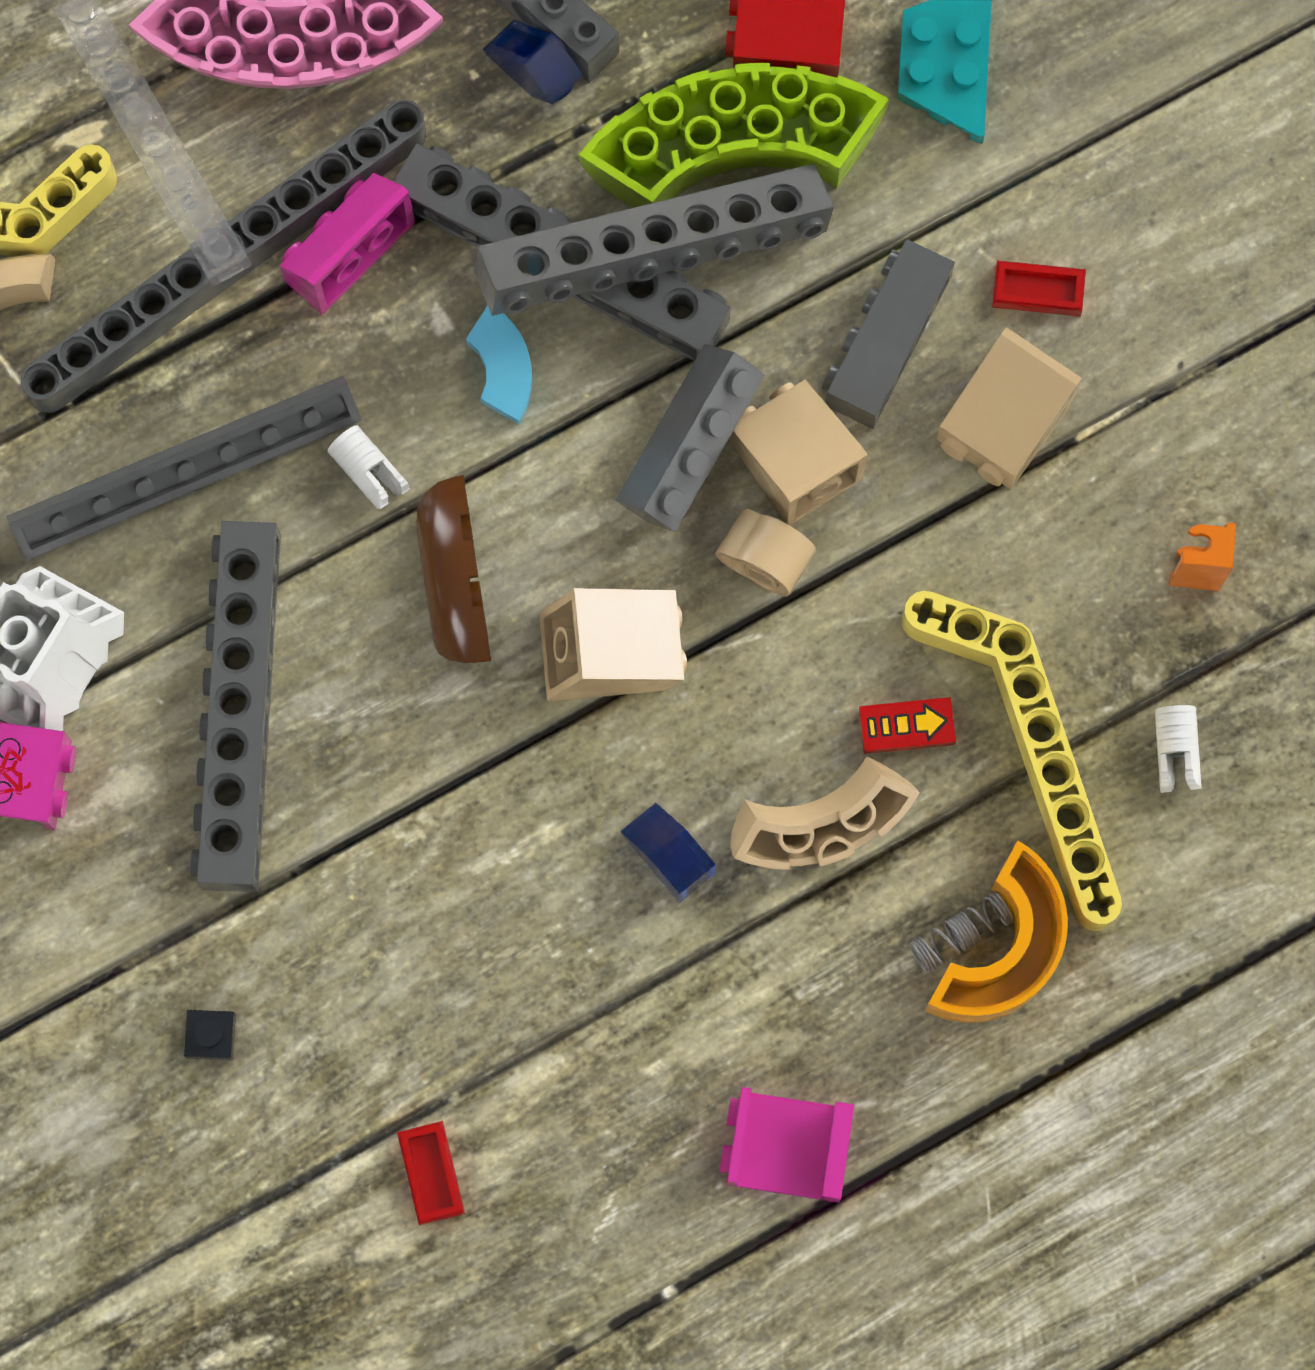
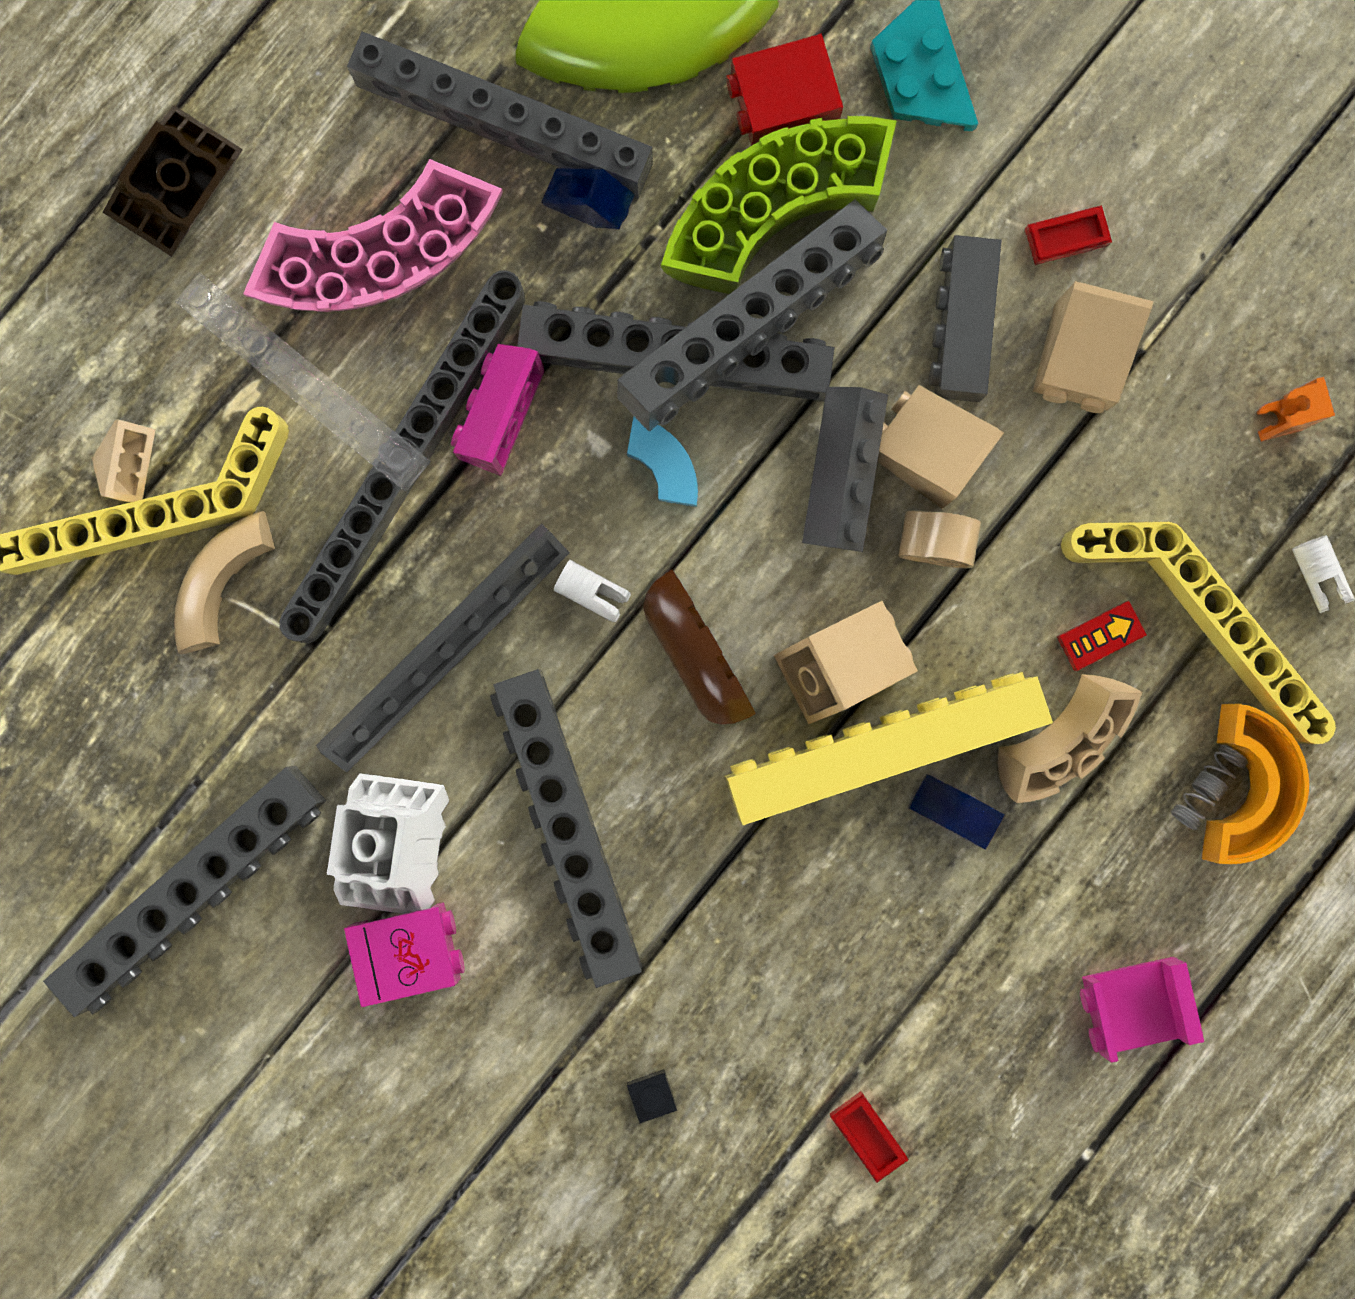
camera: 25 degrees left, 10 degrees up
none -> light yellow brick [725,672,1053,825]

